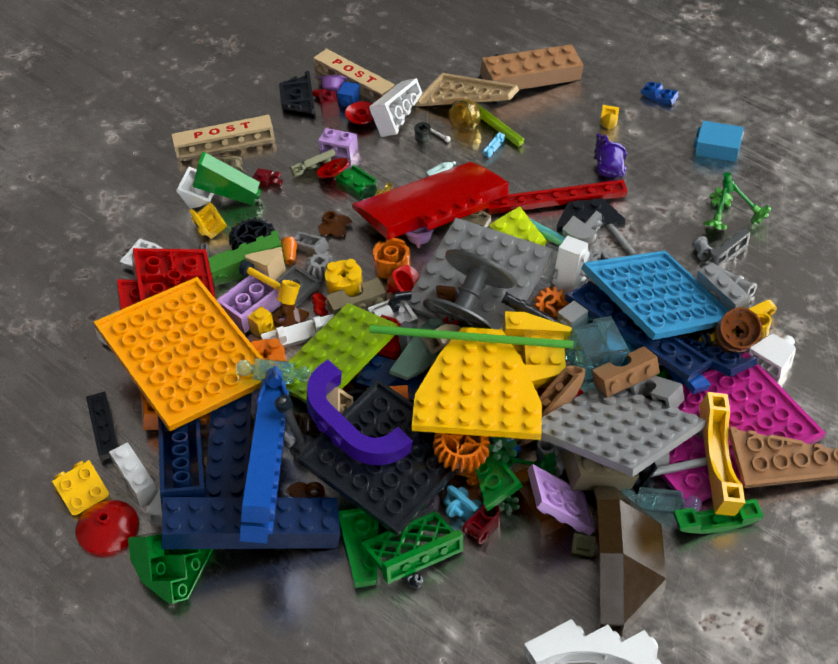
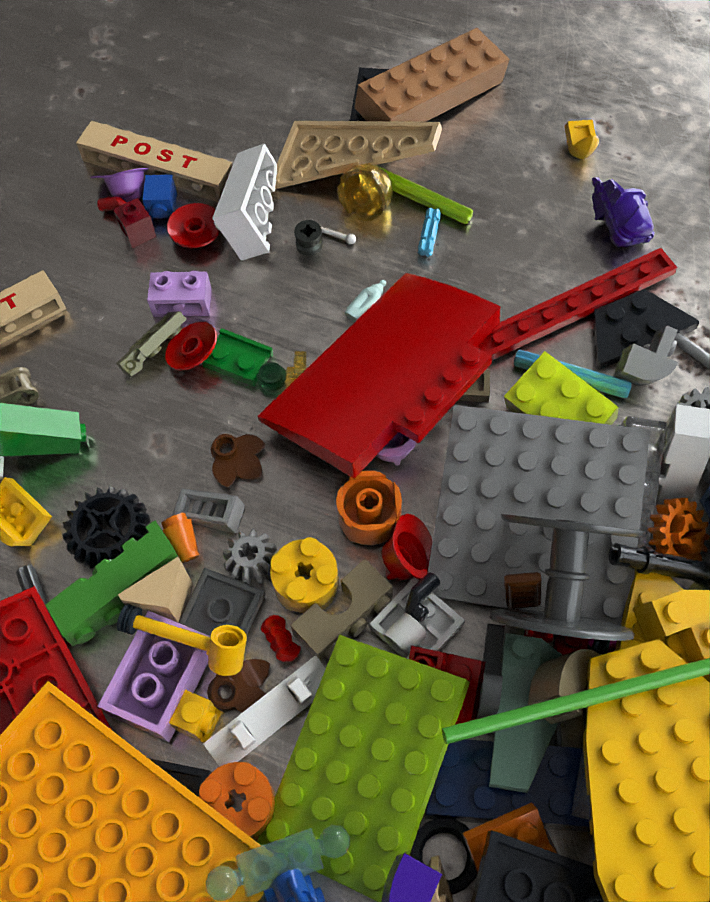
camera: 20 degrees left, 15 degrees up
dark red plate [252,168,283,187] -> none
black wing [279,71,315,114] -> none
blue slope [641,82,679,105] -> none

